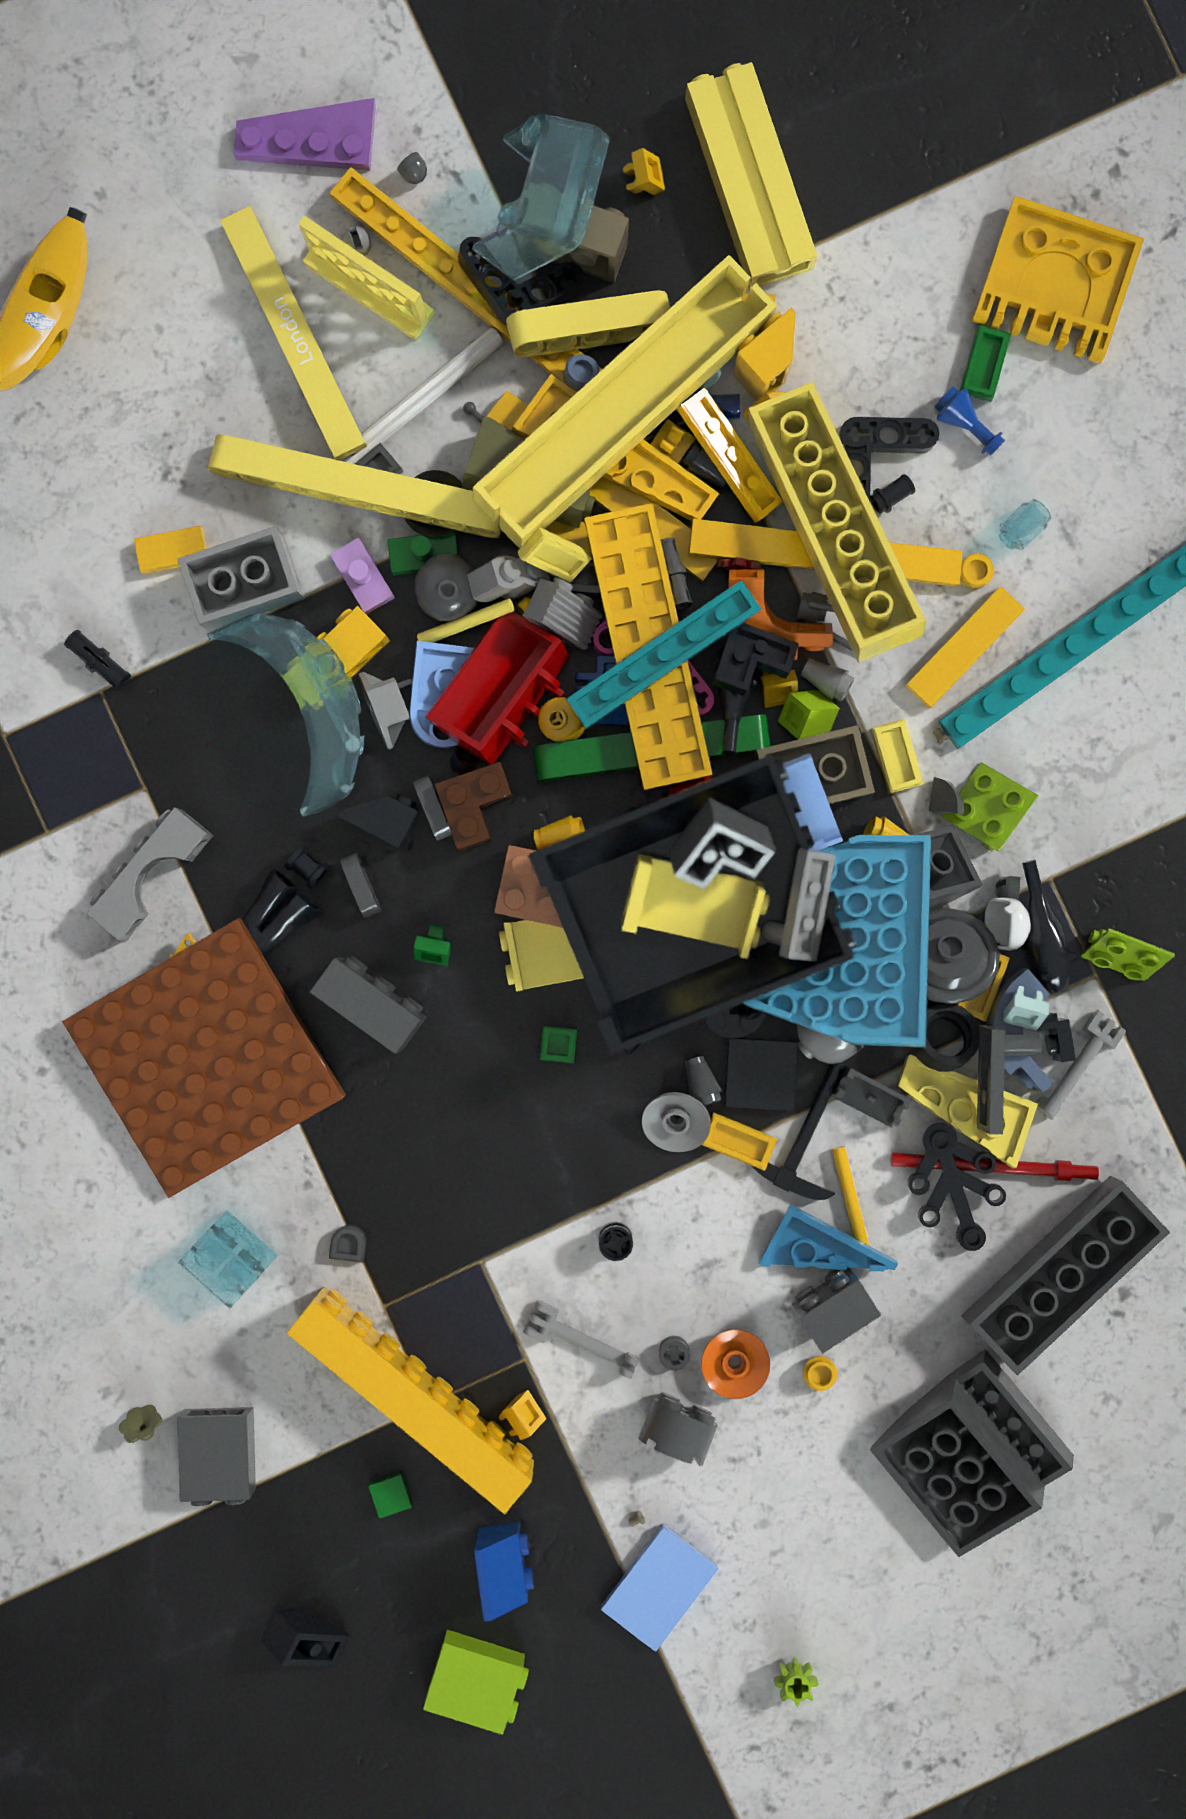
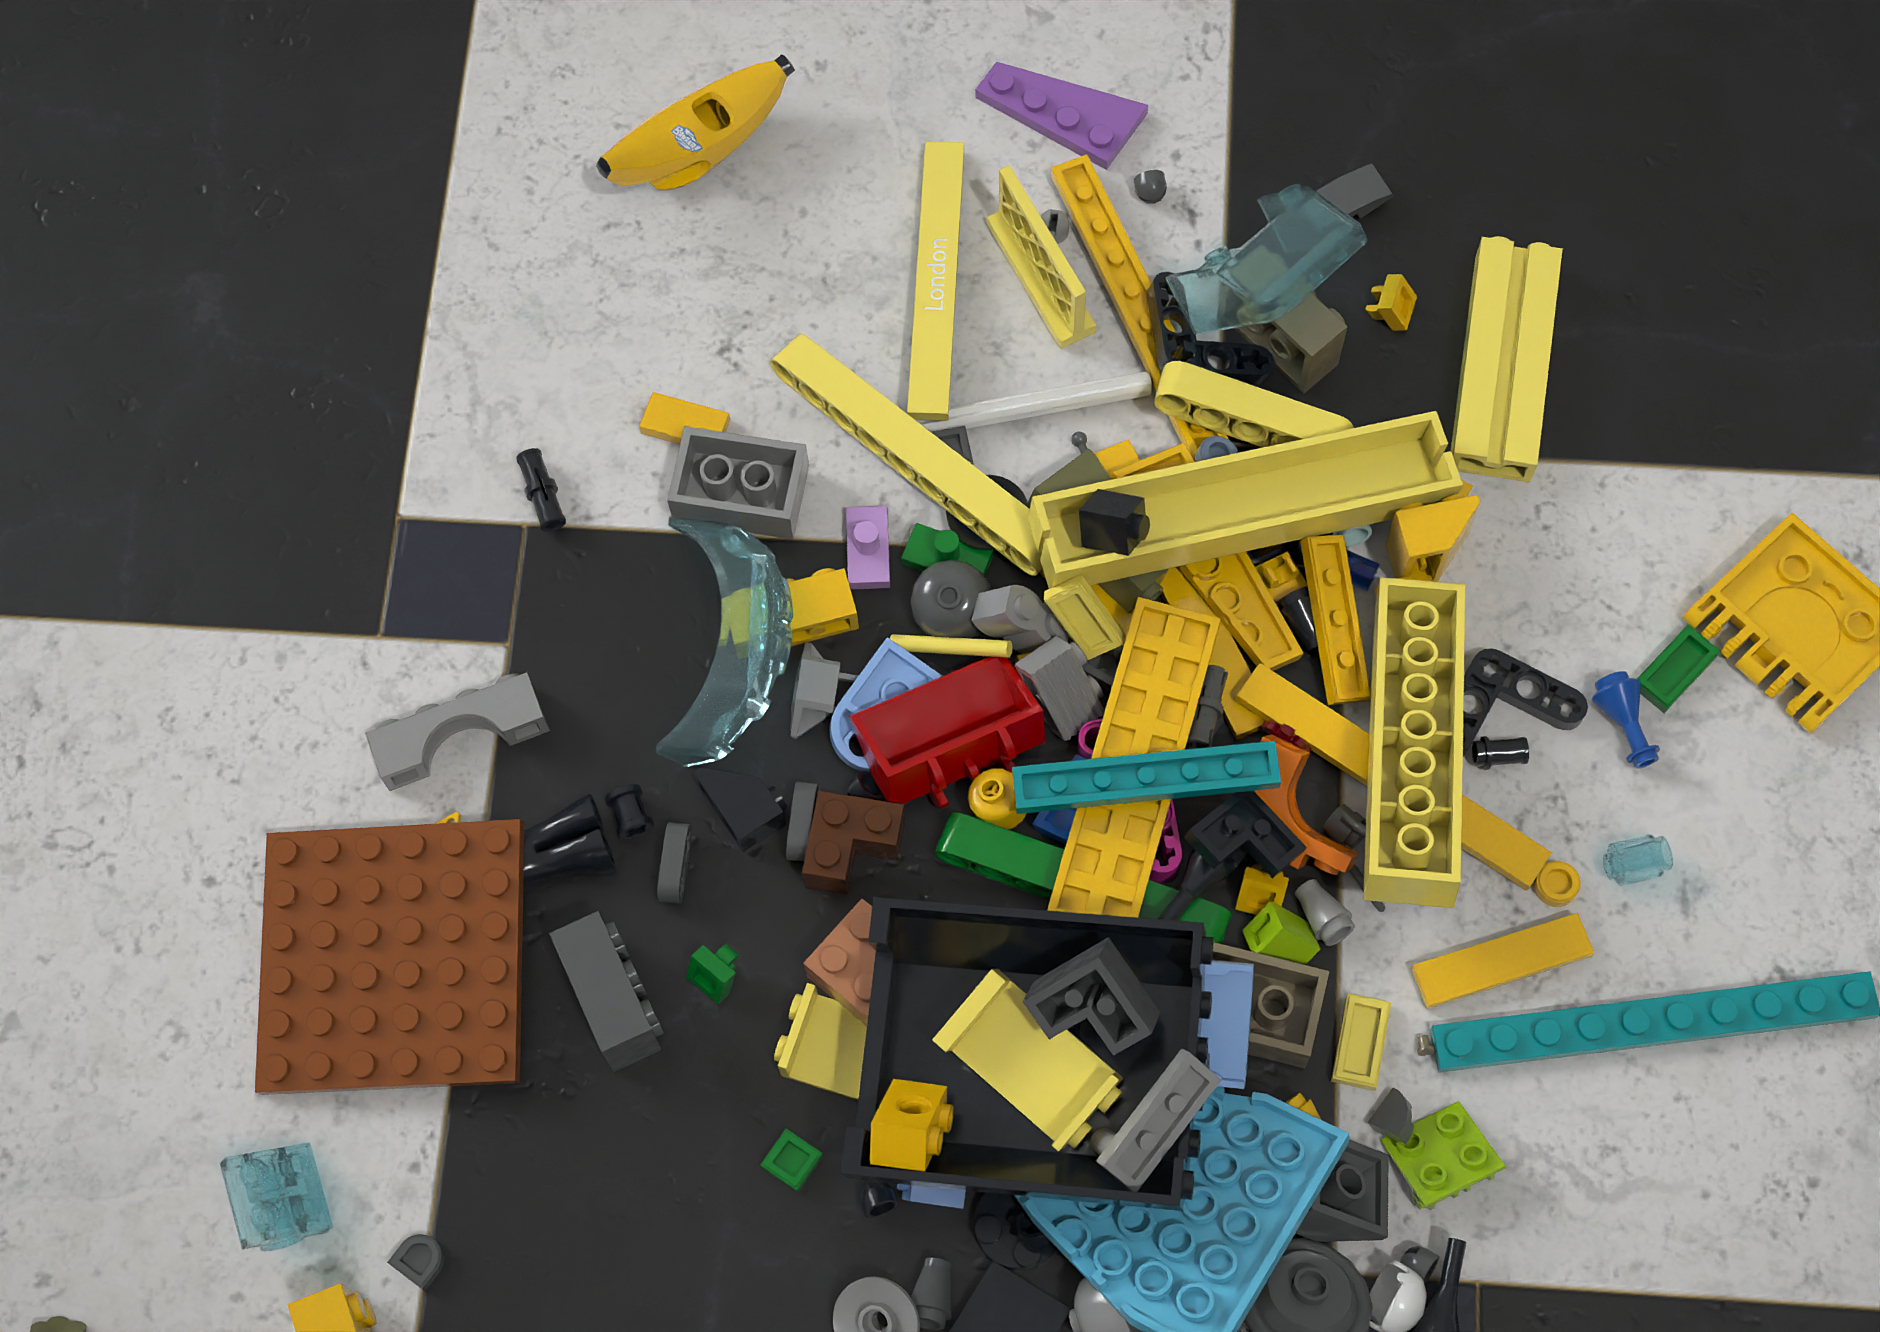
camera: 30 degrees right, 20 degrees down
none -> yellow brick [870,1079,953,1172]
none -> black brick [1079,489,1150,556]
none -> dark grey slope [1300,164,1394,236]

